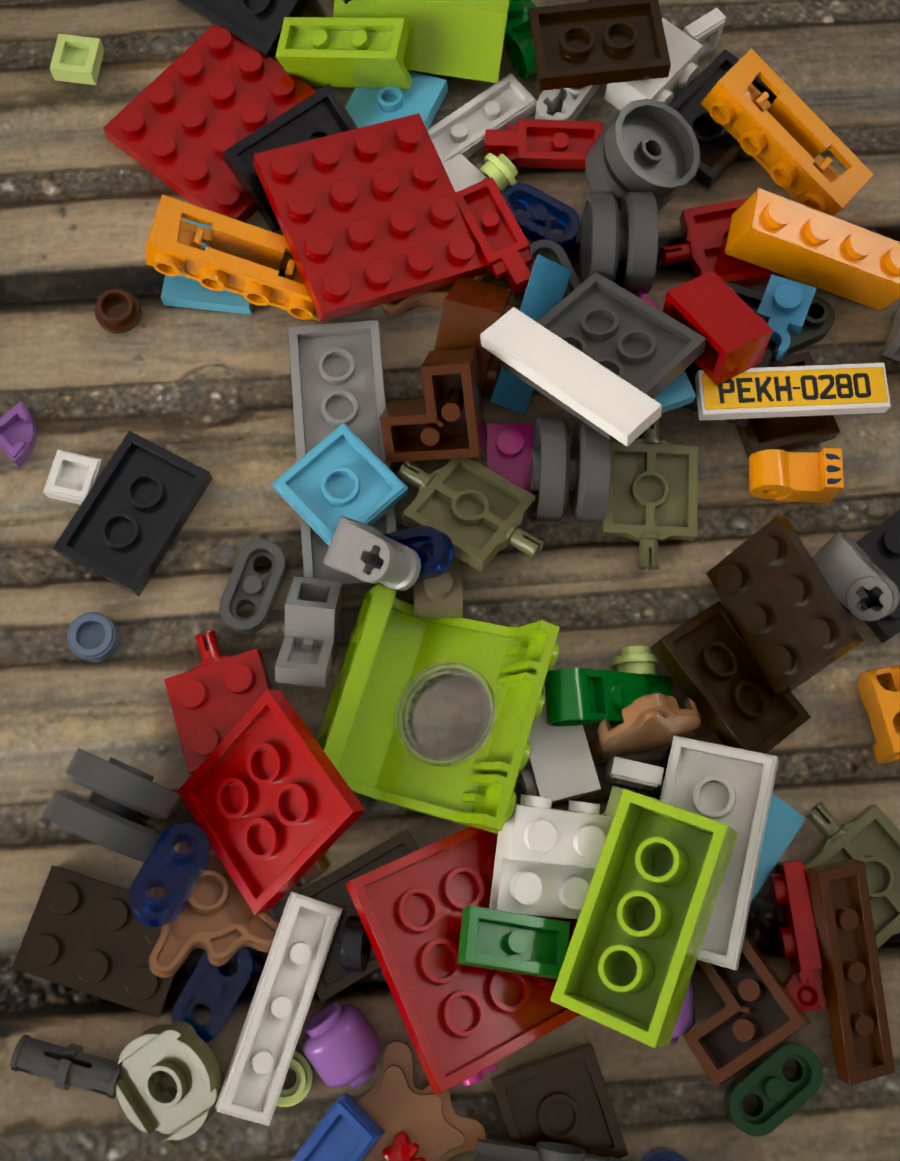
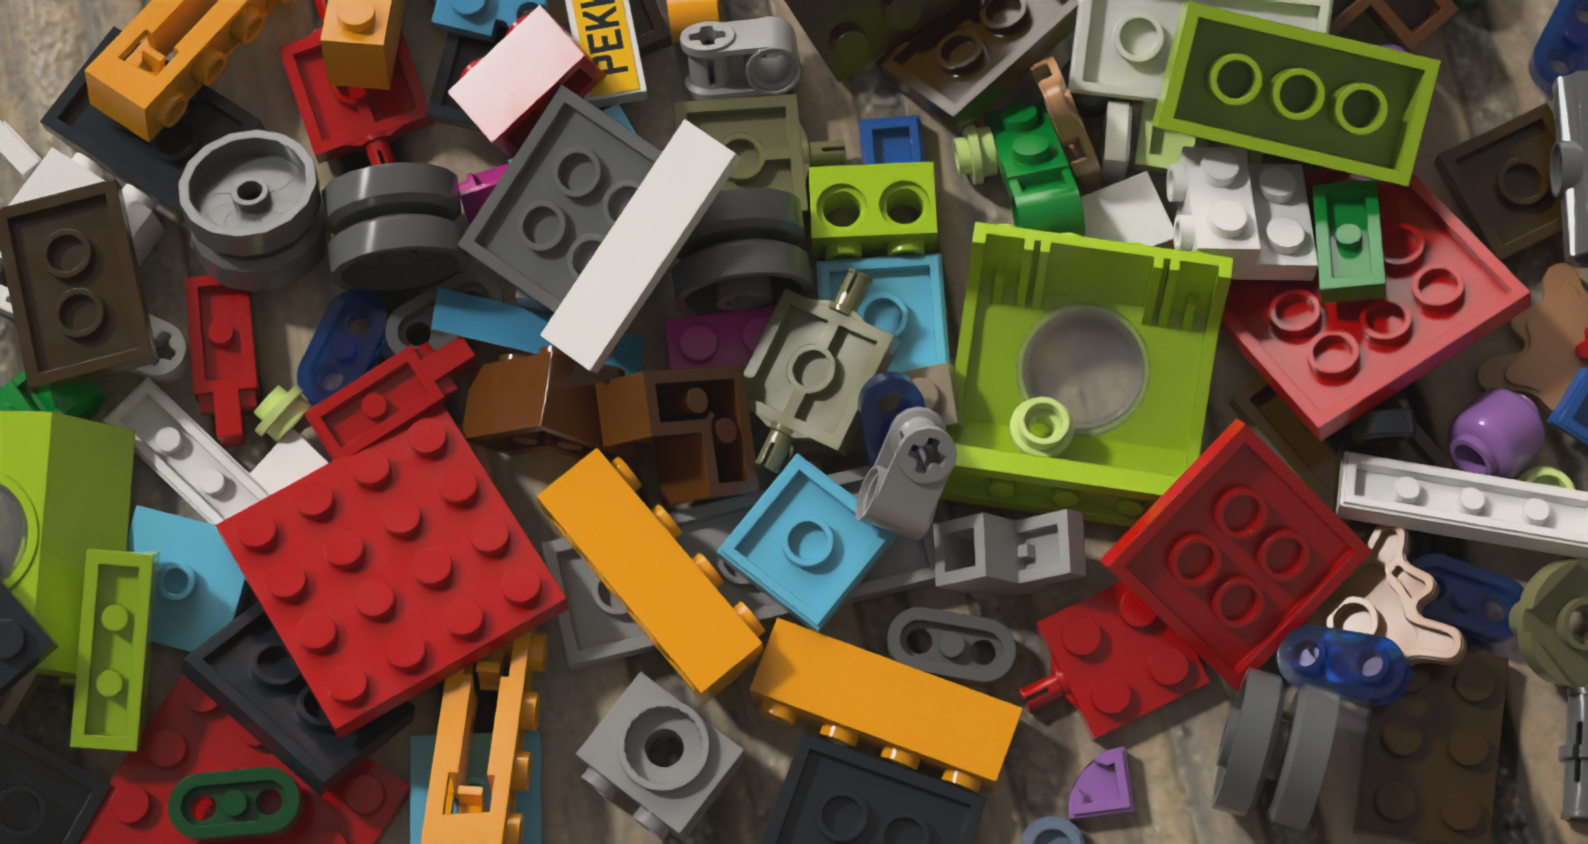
camera: 90 degrees left, 0 degrees up
none -> dark green plate [168,767,304,842]
none -> light orange brick [536,448,765,705]
none -> light grey brick [576,671,746,842]
none -> light grey piece [680,16,801,101]
none -> light orange brick [749,617,1023,793]
none -> lime brick [809,161,938,261]
none -> medium azure plate [816,253,950,376]
none -> blue tile [859,115,925,165]
none -> yellowish green plate [1009,397,1074,458]
none -> medium lavender tile [1068,746,1135,822]

